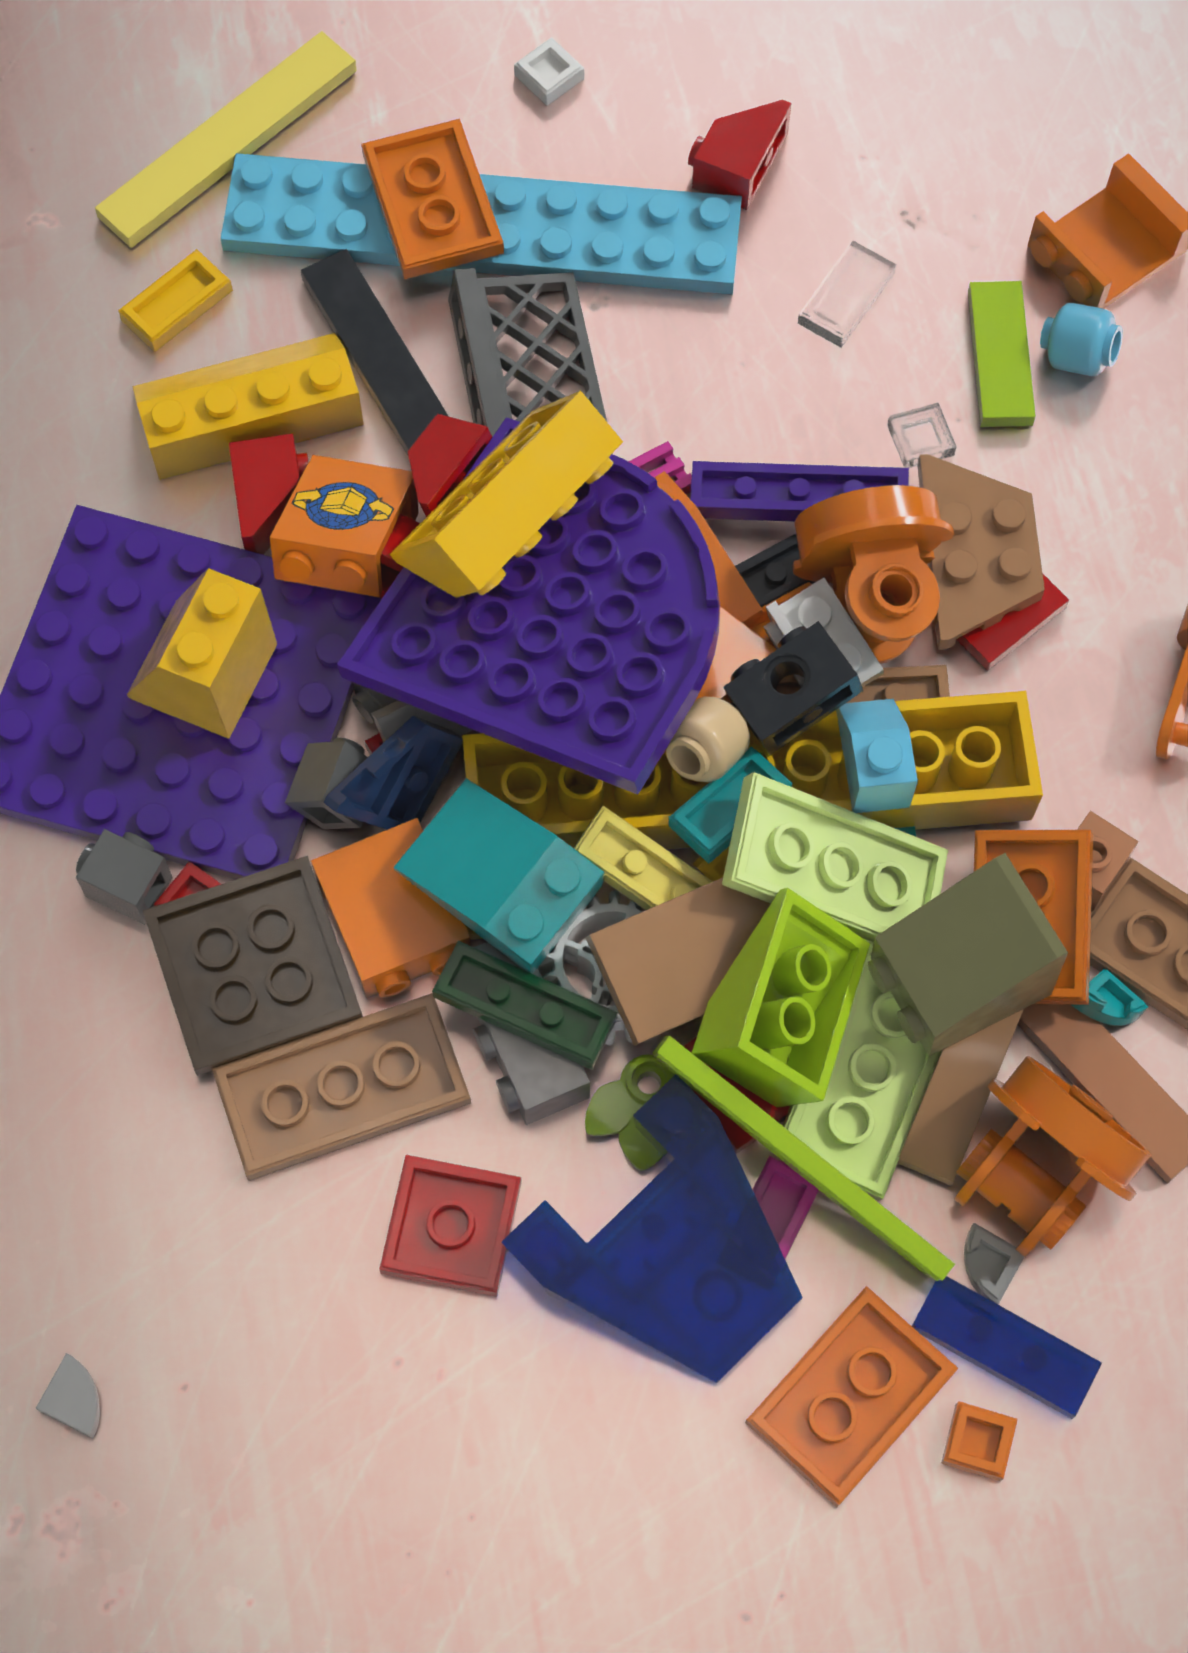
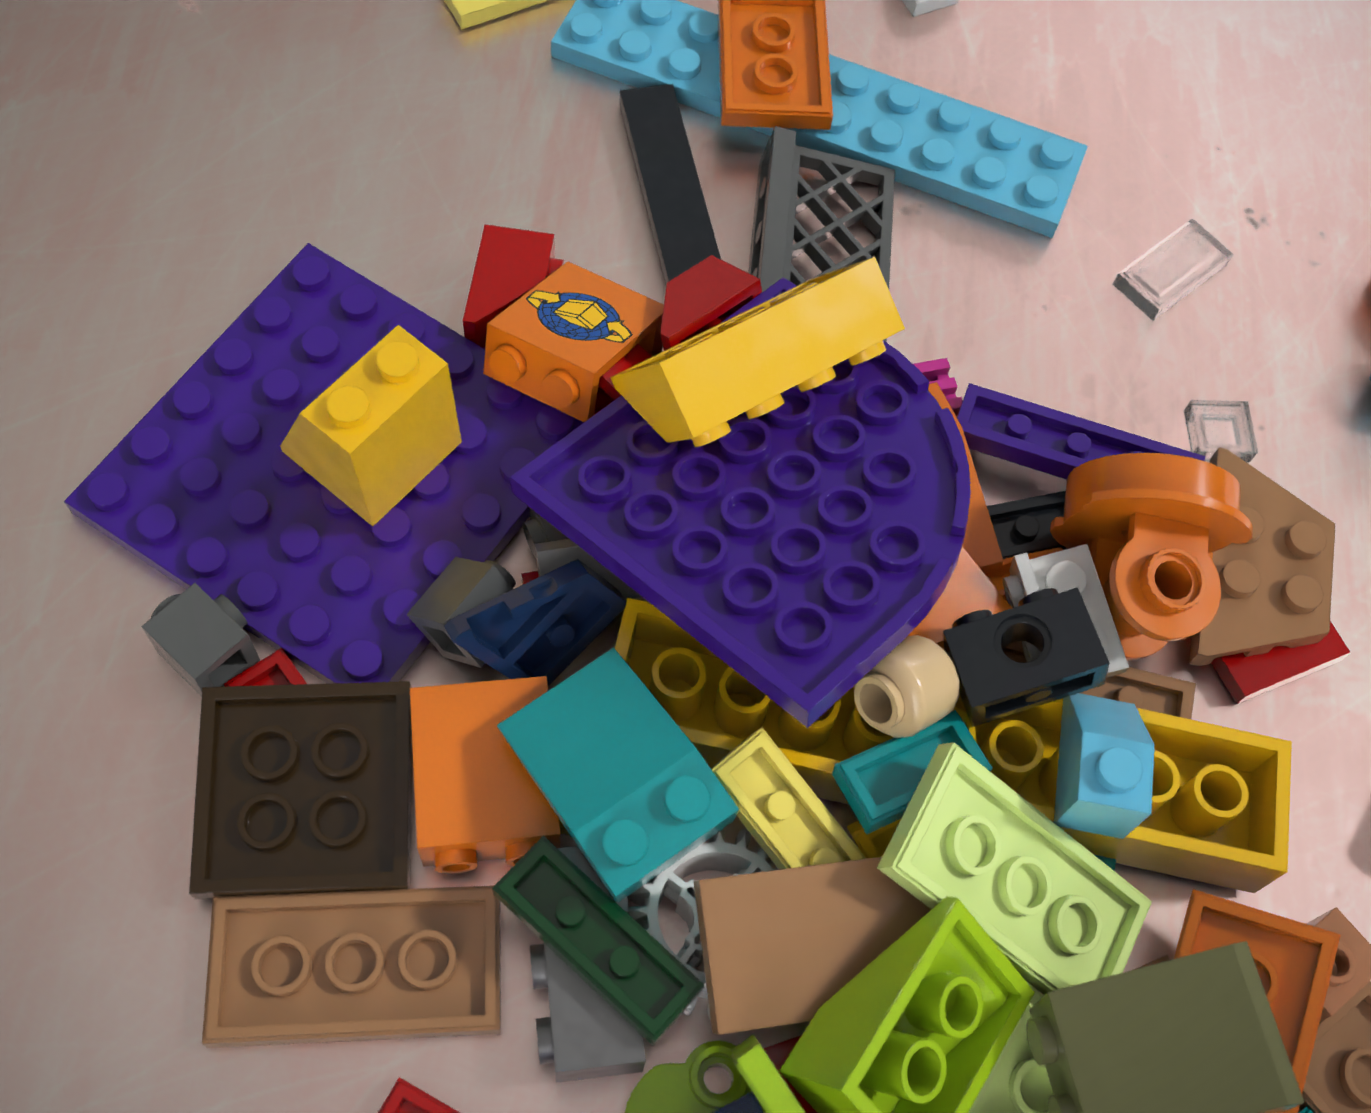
camera: 10 degrees right, 5 degrees down
yellow tile [118,249,233,352] -> none
yellow slope [132,333,364,480] -> none
red slope [688,99,792,210] -> none
lime tile [968,281,1036,427] -> none

